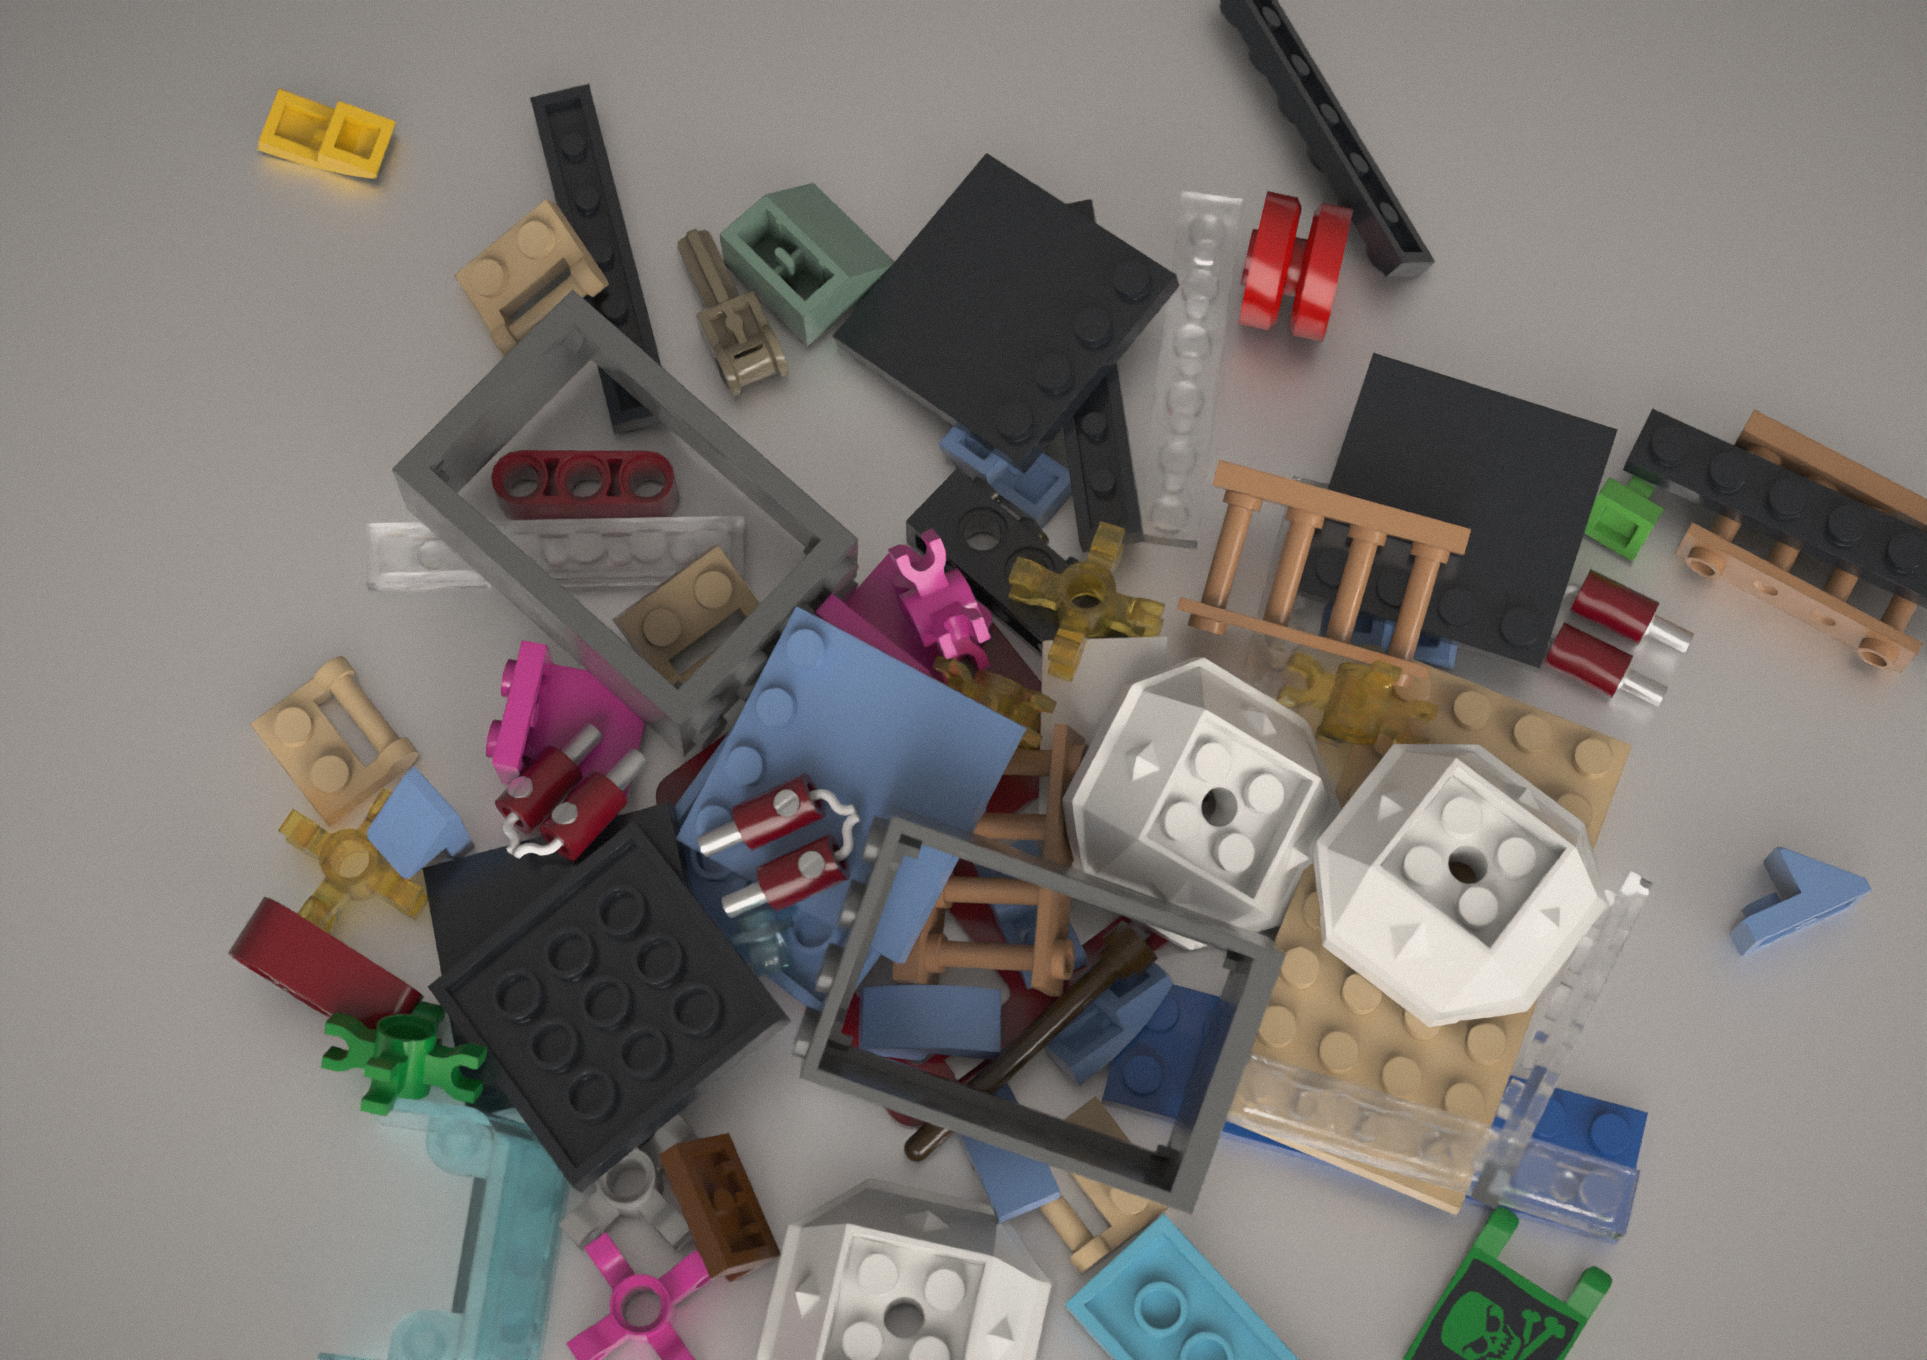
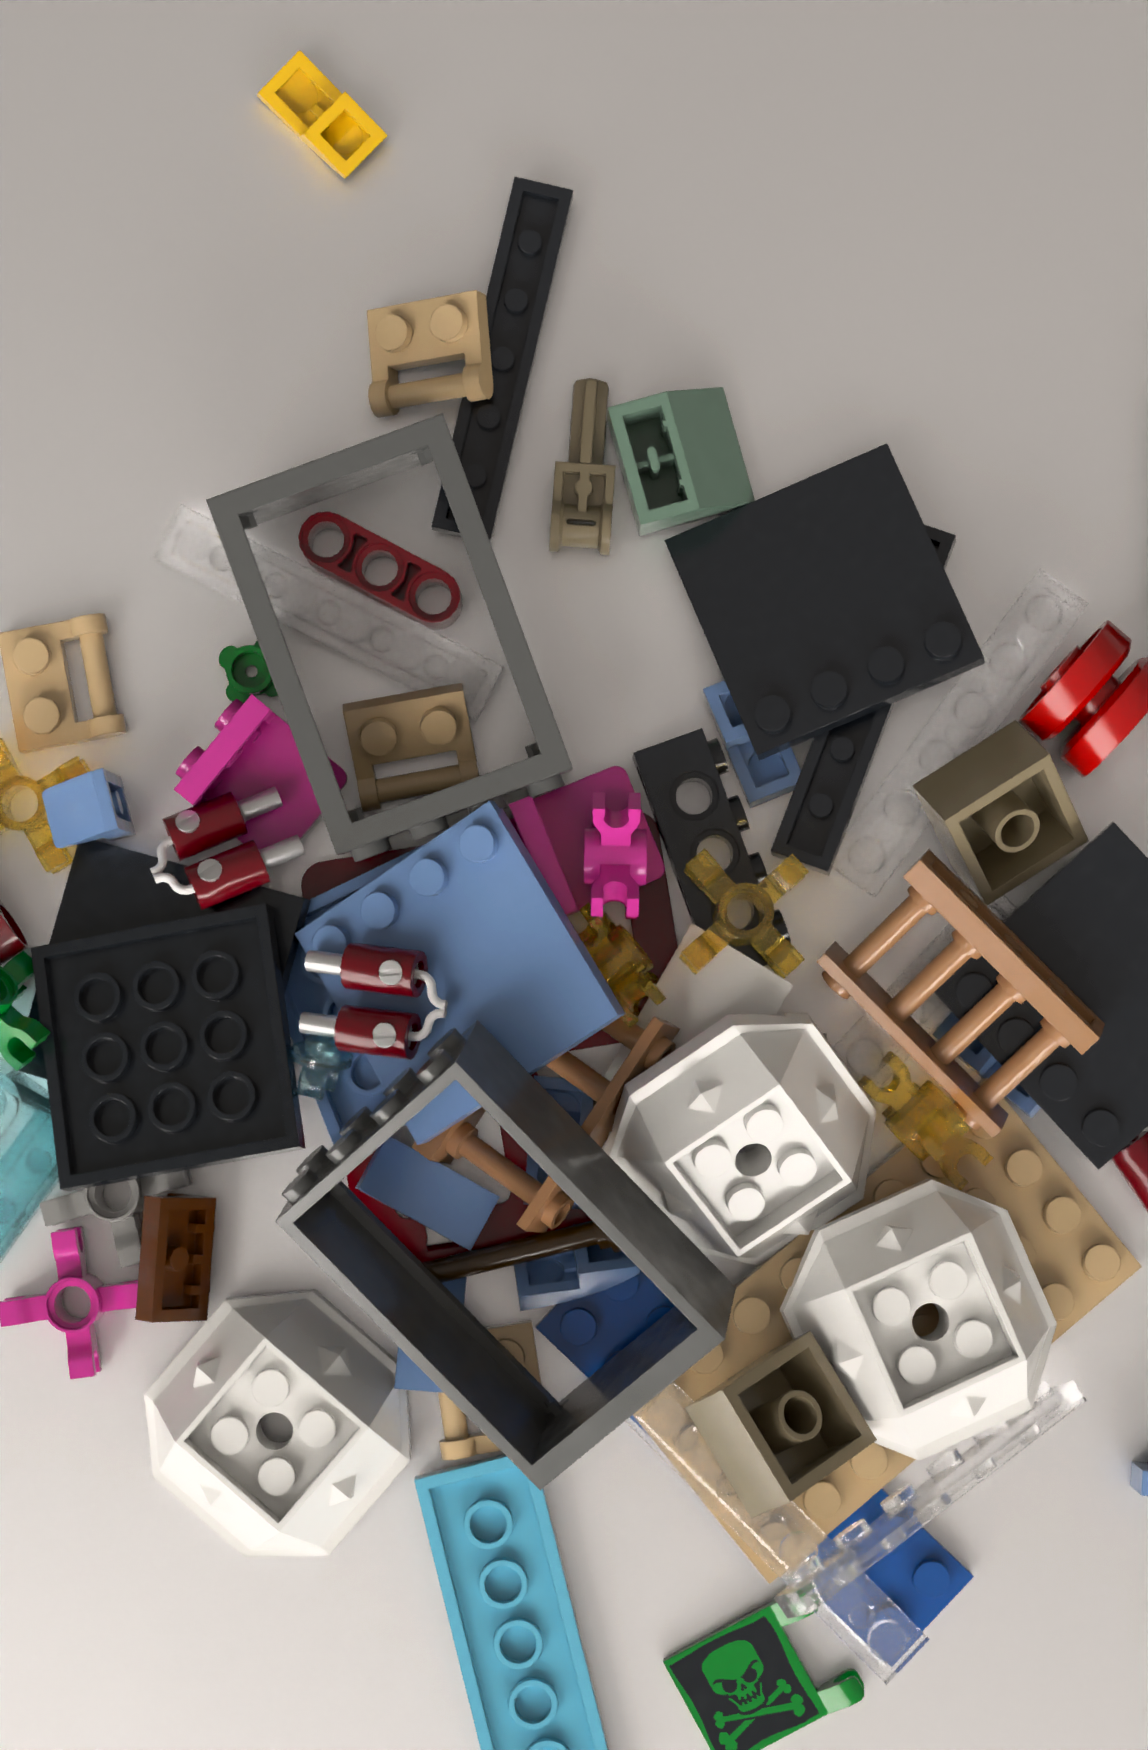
camera: 30 degrees right, 15 degrees up
none -> green plate [219,640,278,703]
none -> dark tan brick [685,1331,877,1518]
none -> dark tan brick [912,720,1089,906]

